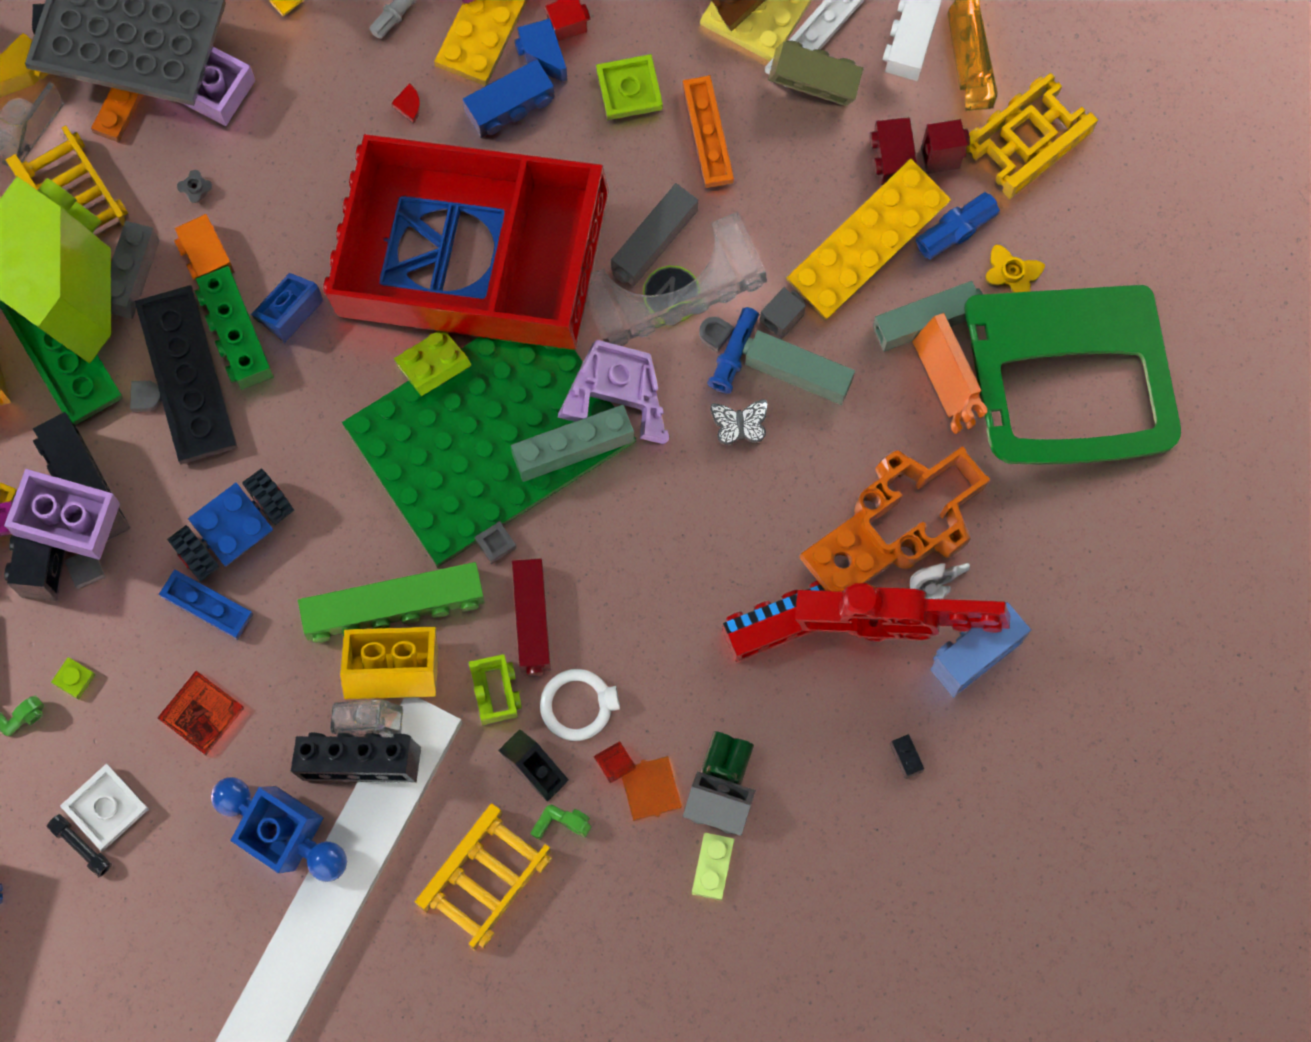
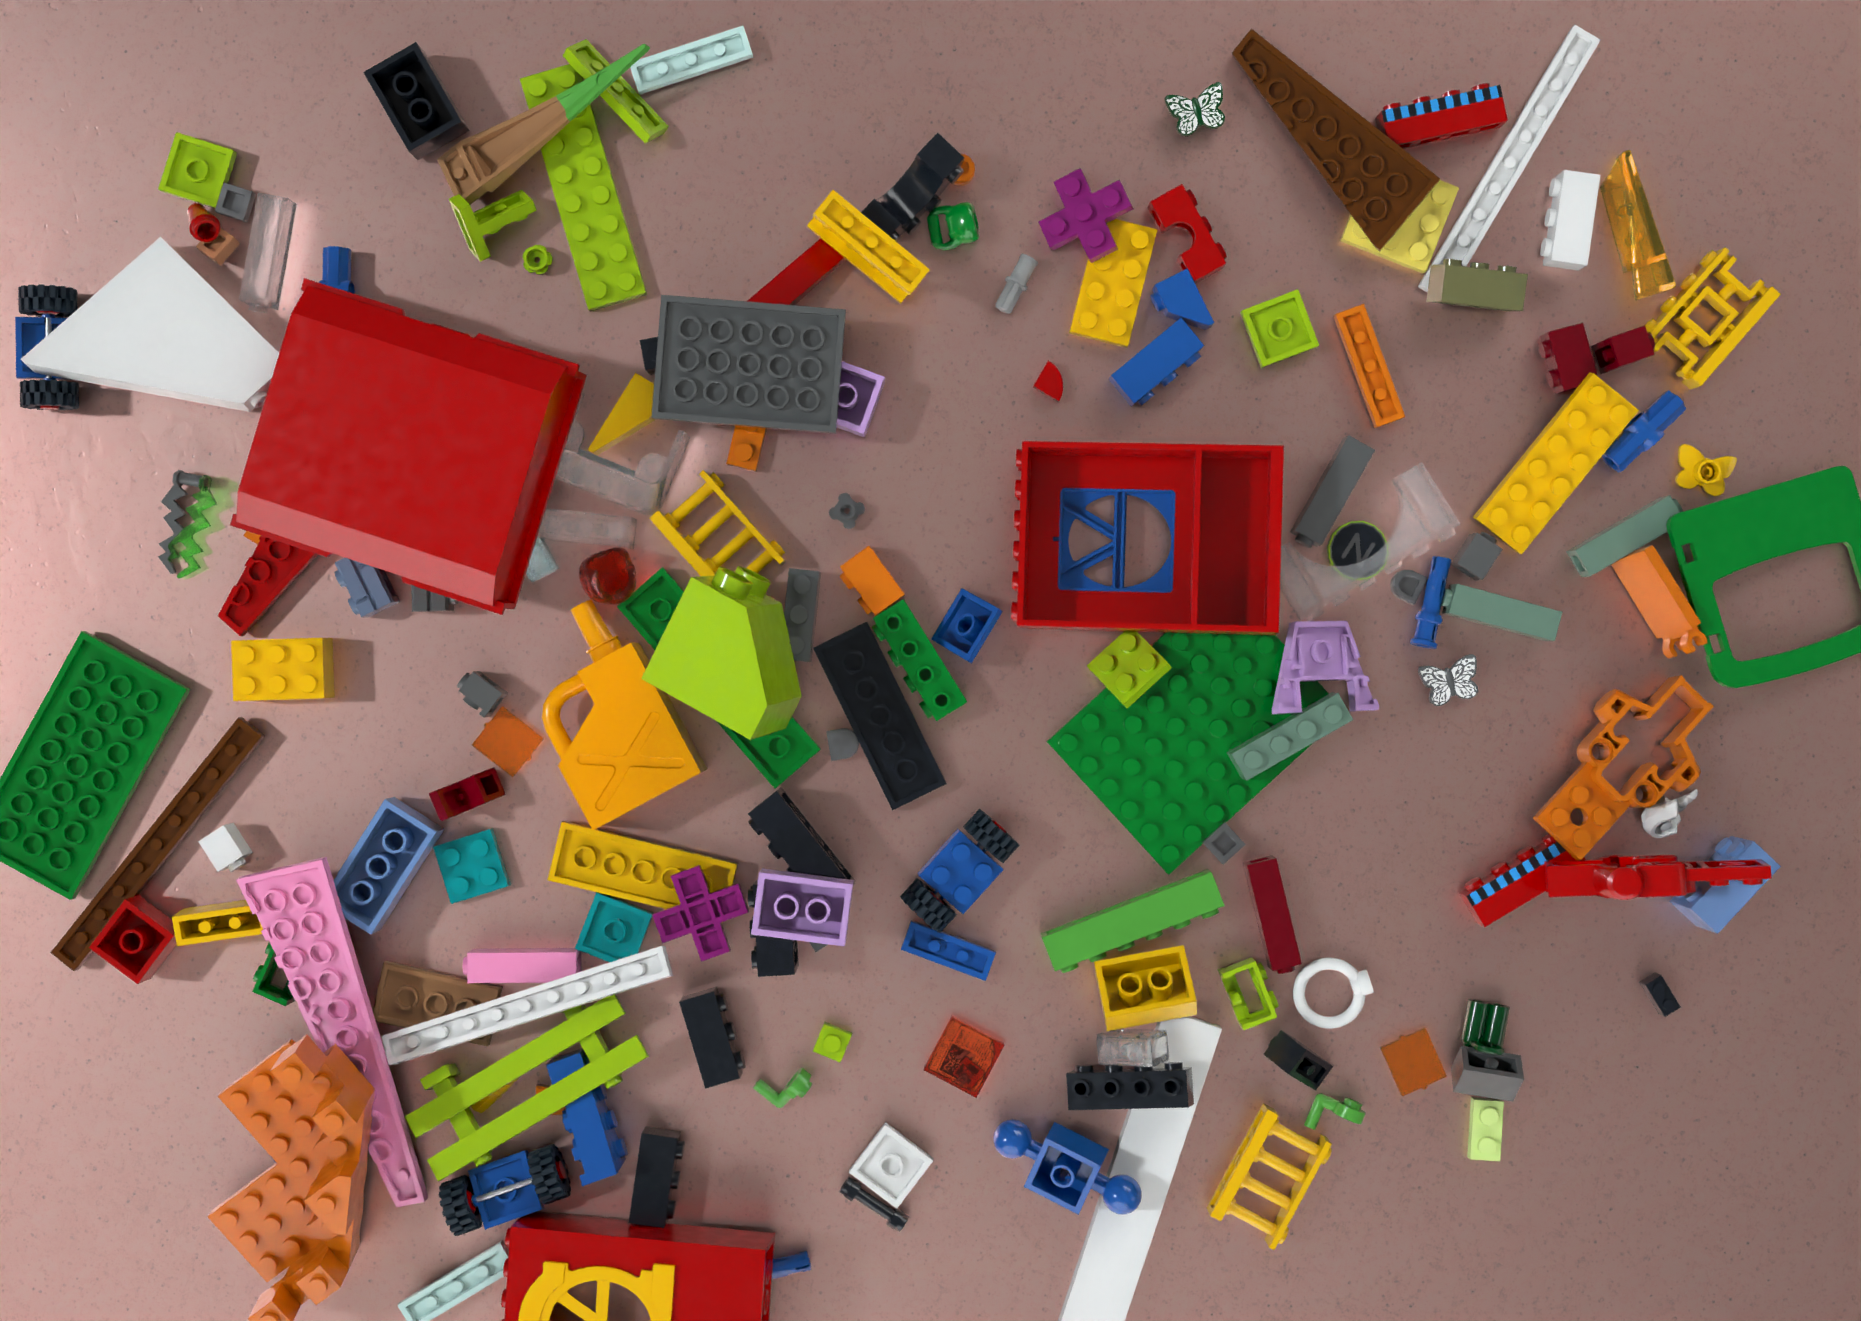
camera: 10 degrees left, 15 degrees up
clear red tile [594,741,636,783] -> none

